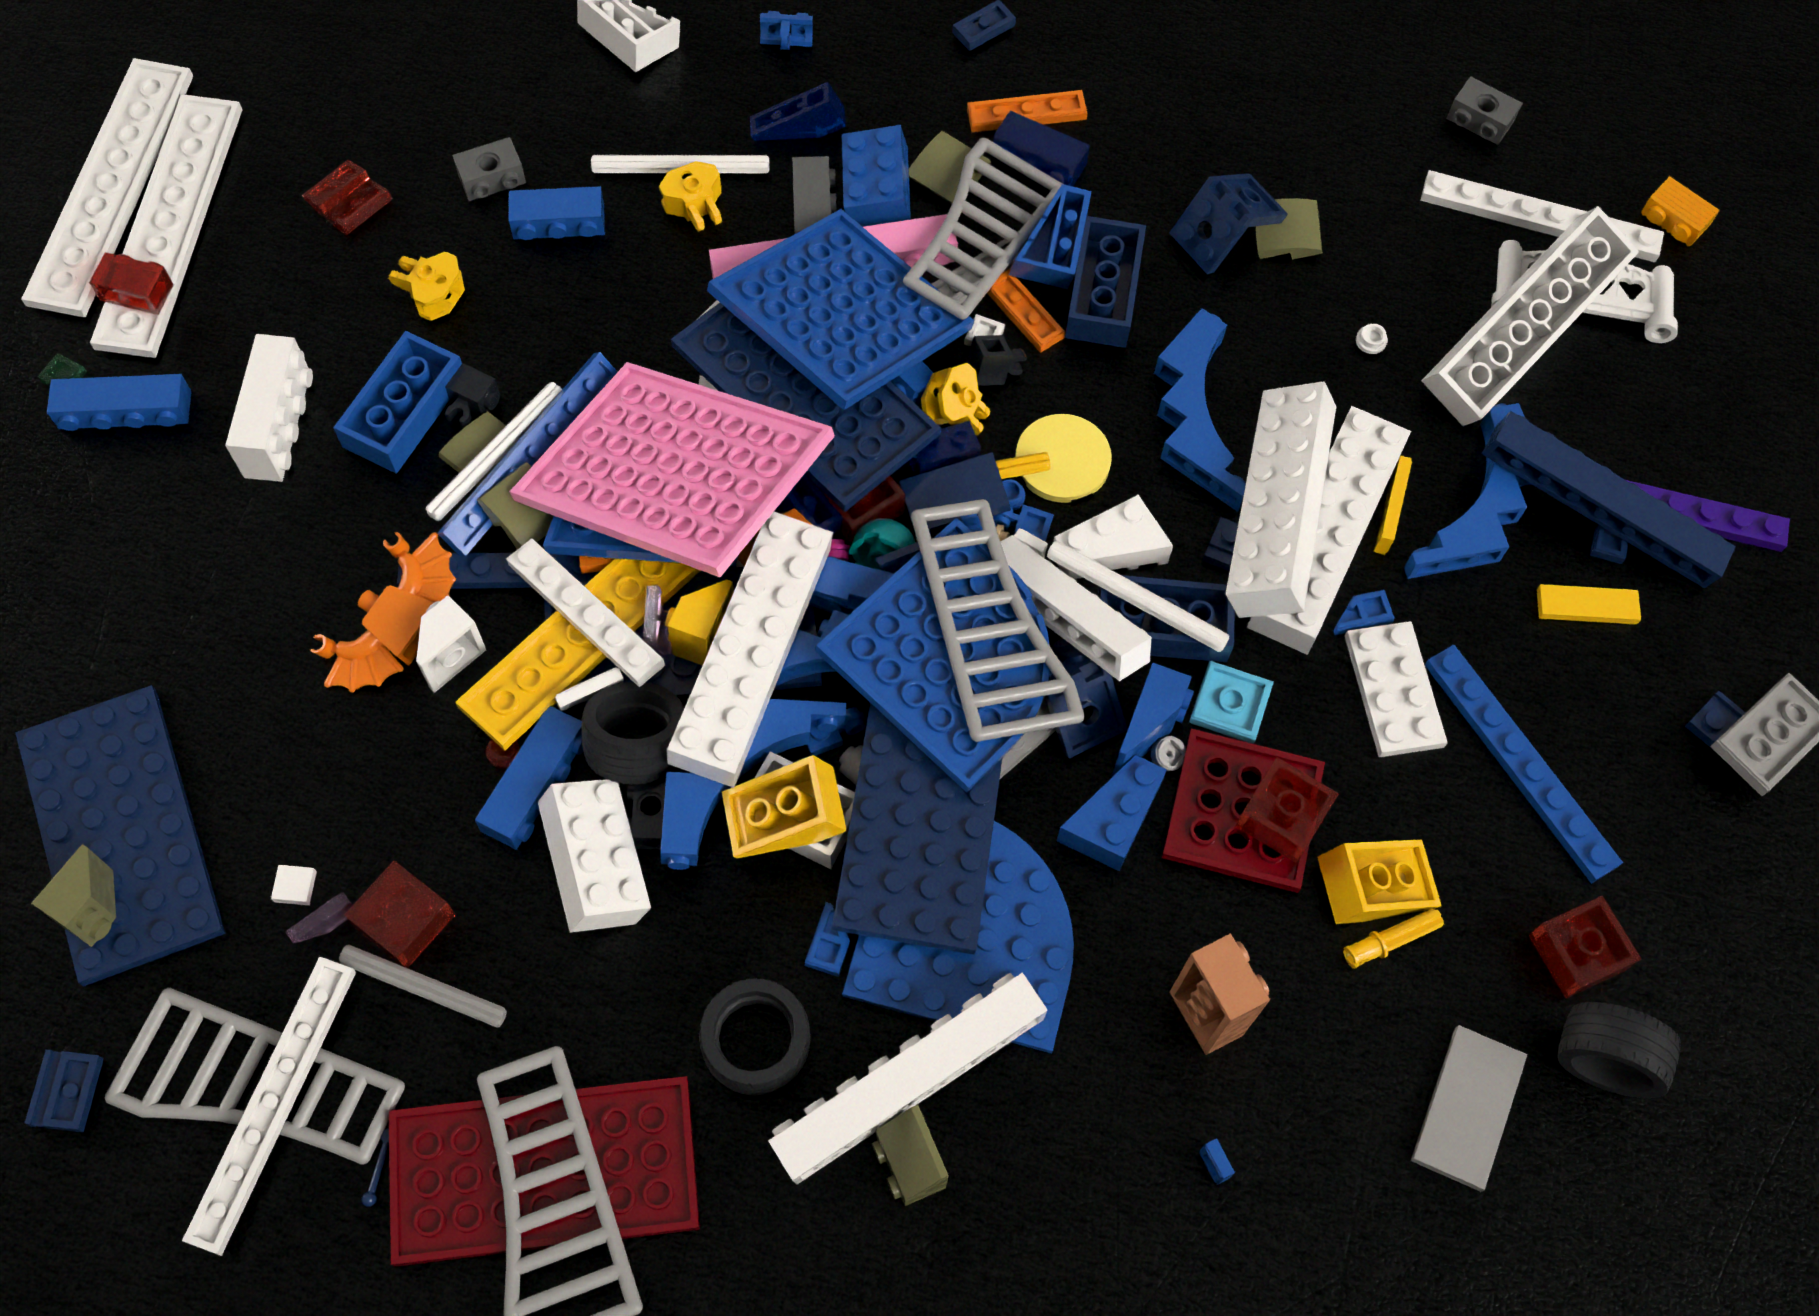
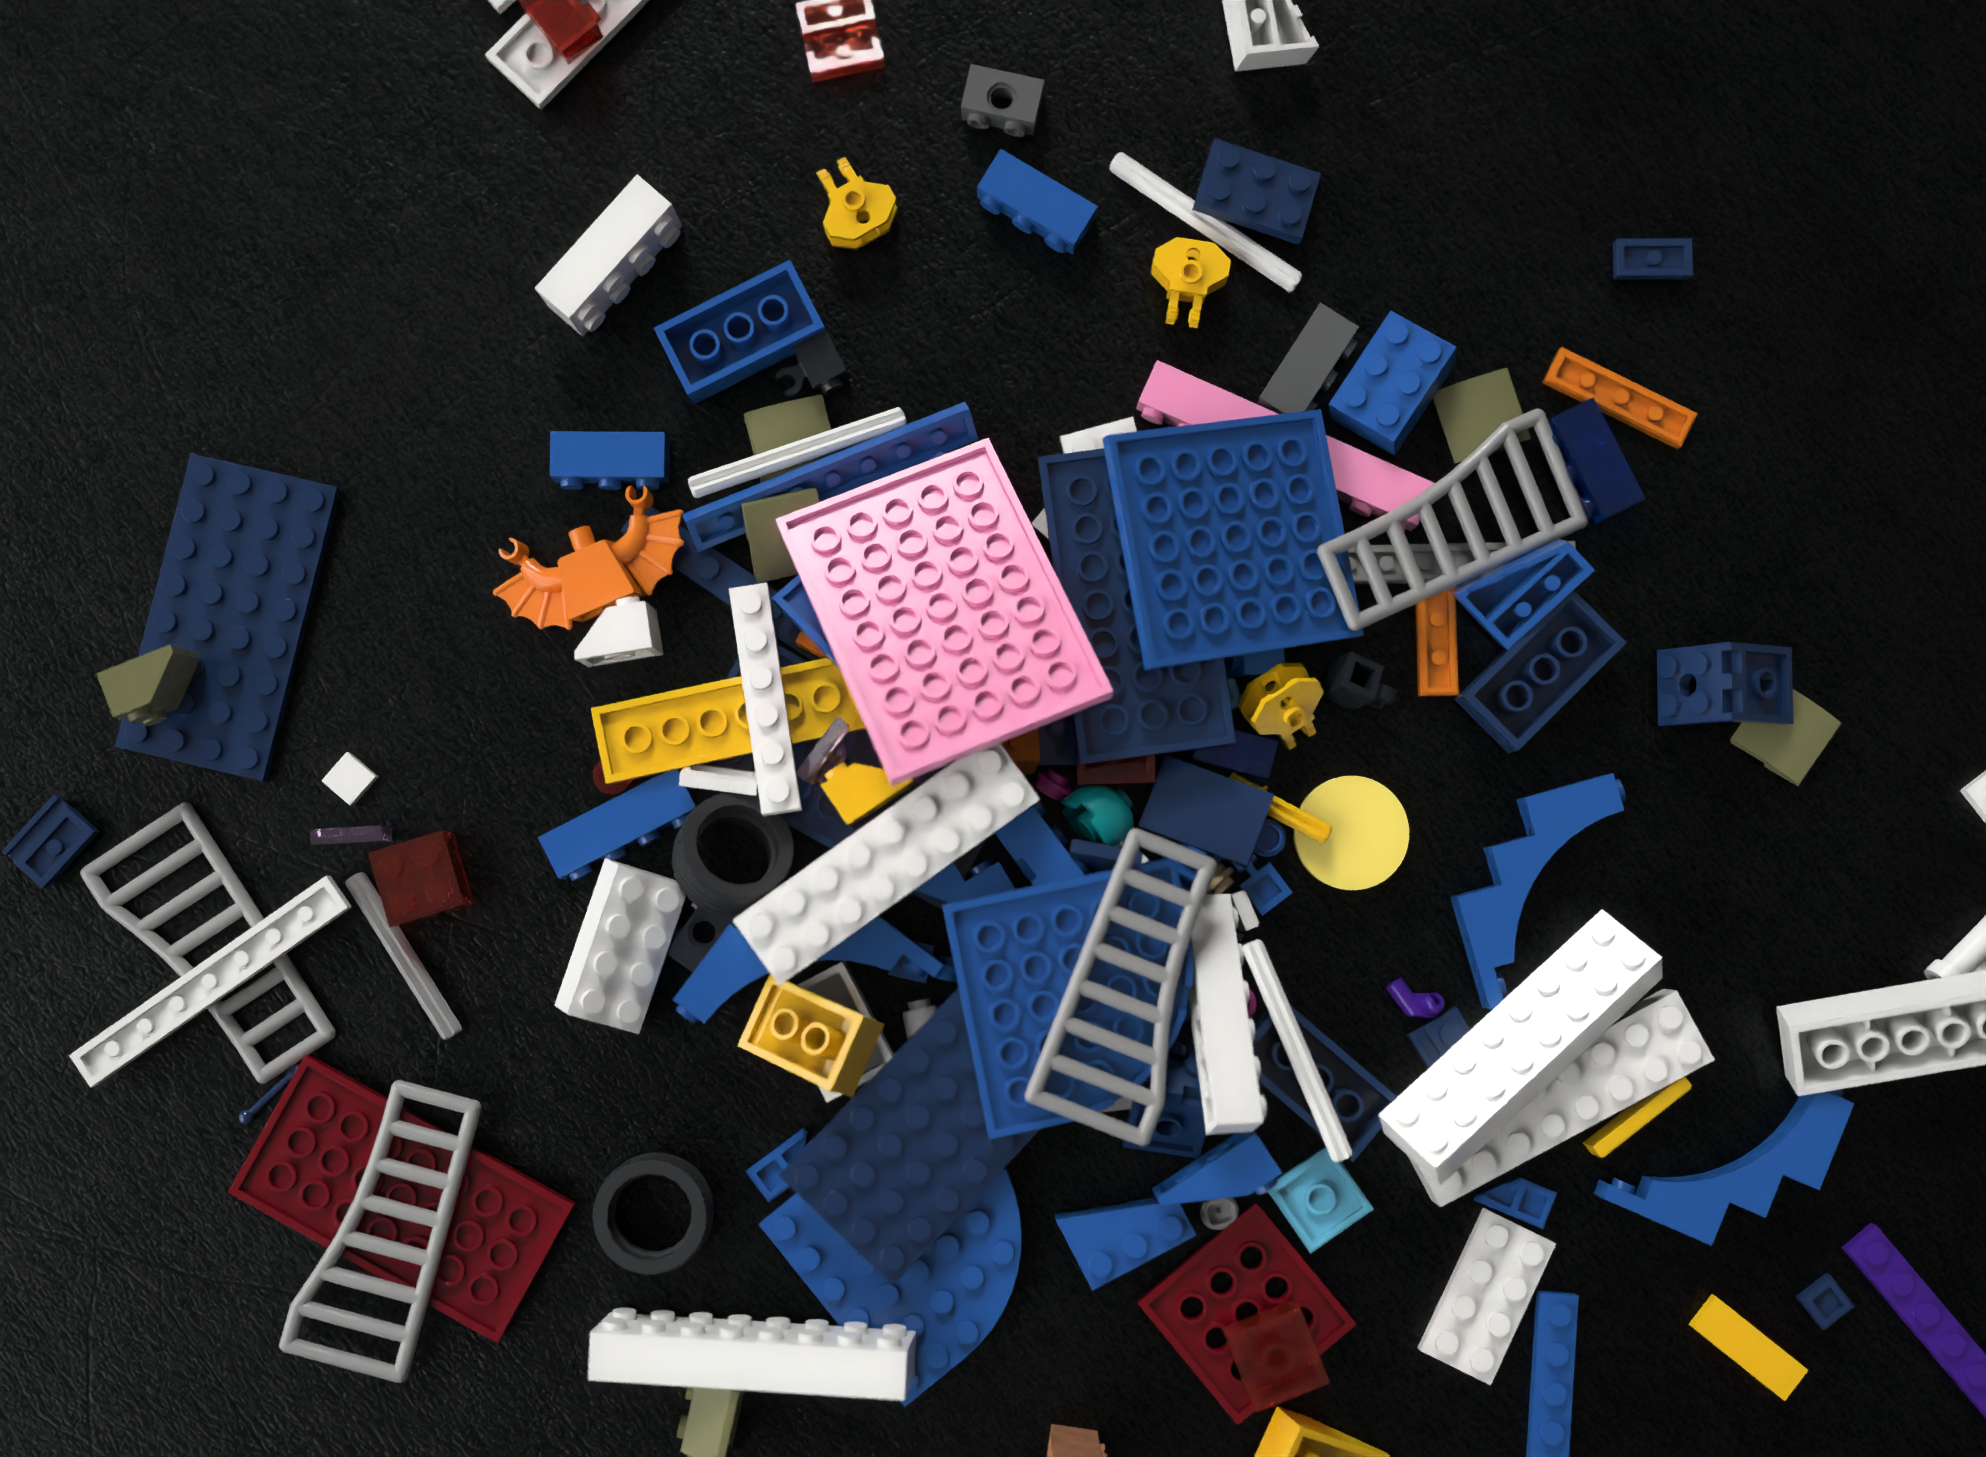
camera: 40 degrees right, 20 degrees up
clear green tile [38,353,87,387] -> none
blue brick [47,374,191,431] -> none
clear blue slope [750,82,846,140] -> none
blue hips [760,11,813,50] -> none
white tile [964,314,1005,346] -> none
white wedge [1053,495,1173,579] -> none
white plate [1356,324,1388,354] -> none
dark blue brick [1481,411,1736,588] -> none
none -> blue brick [550,431,670,490]
none -> dark blue plate [1192,138,1321,245]
none -> dark purple arm [1386,977,1444,1018]

